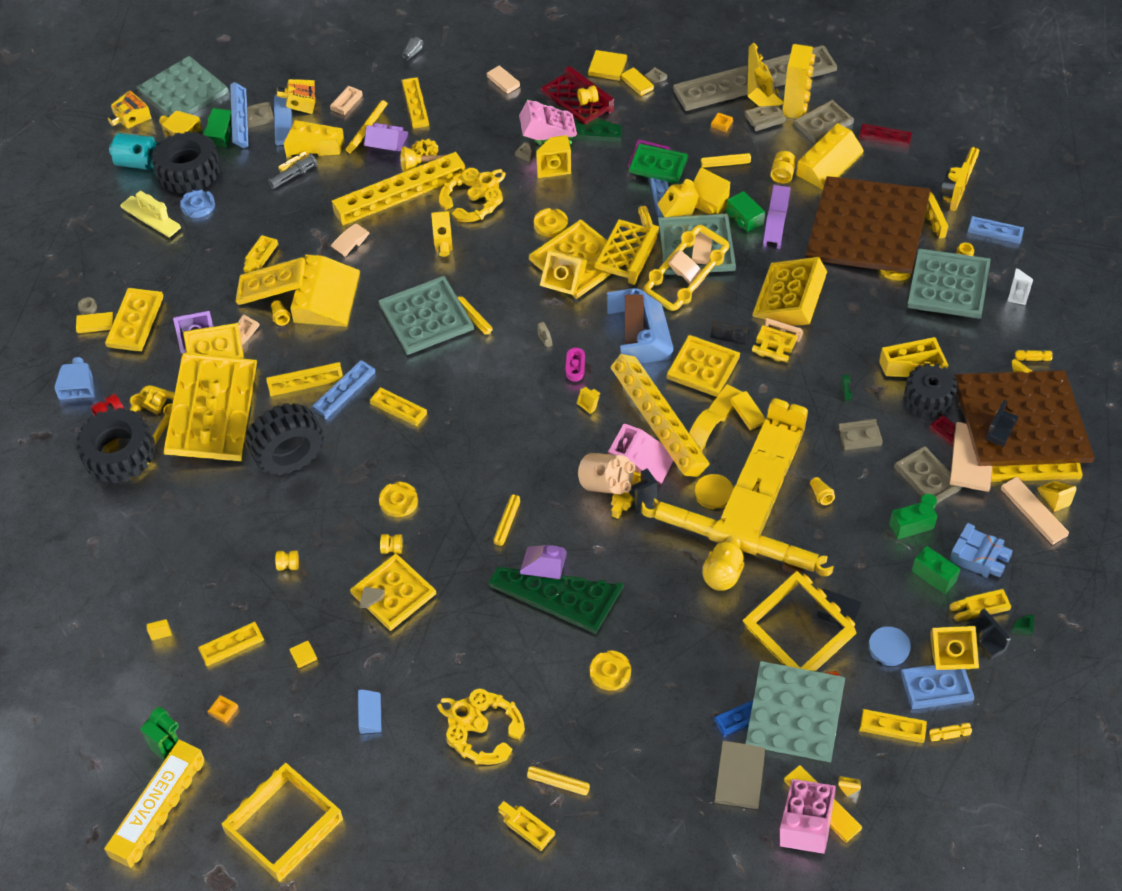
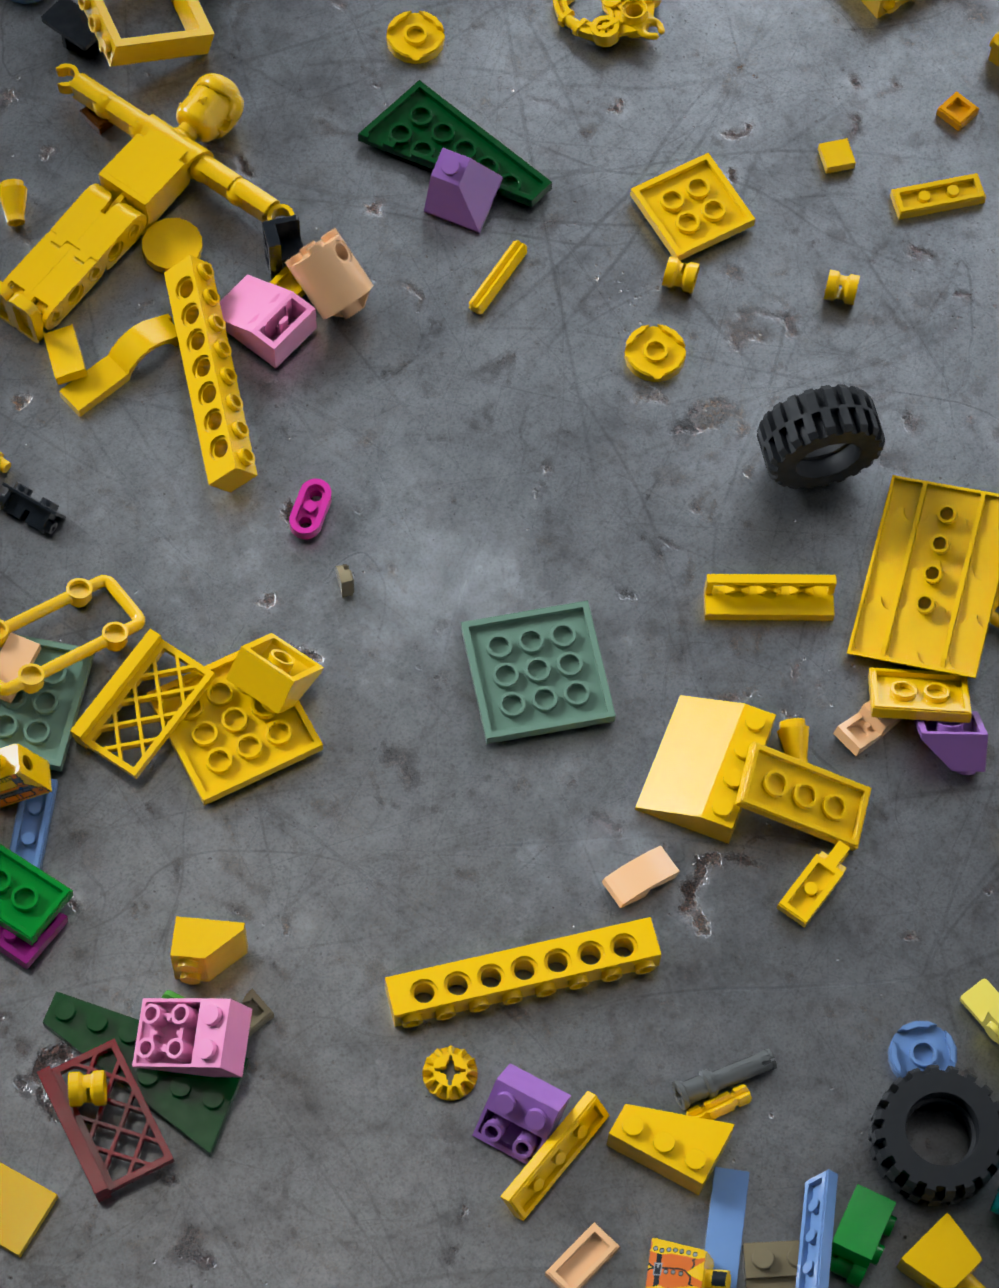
camera: 170 degrees left, 10 degrees up
medium blue tile [311,360,375,420] -> none
medium blue slope [358,690,382,734] -> none
dark tan tile [360,587,385,608] -> none
yellow tile [370,387,427,426] -> none
yellow piece [400,146,446,172] -> none
yellow tile [402,77,429,129] -> none
yellow torso [431,211,453,257] -> none
yellow piece [439,168,506,223] -> none
yellow axle [457,296,493,335] -> none
light nougat tile [487,65,520,94] -> none
yellow tile [534,208,568,238] -> none
yellow tile [576,387,600,414] -> none
medium blue windscreen [607,288,673,364] -> none
reddish brown tile [625,295,644,345] -> none
yellow axle [638,205,653,228] -> none
yellow plate [667,335,740,397] -> none
light nougat slope [668,250,704,287] -> none

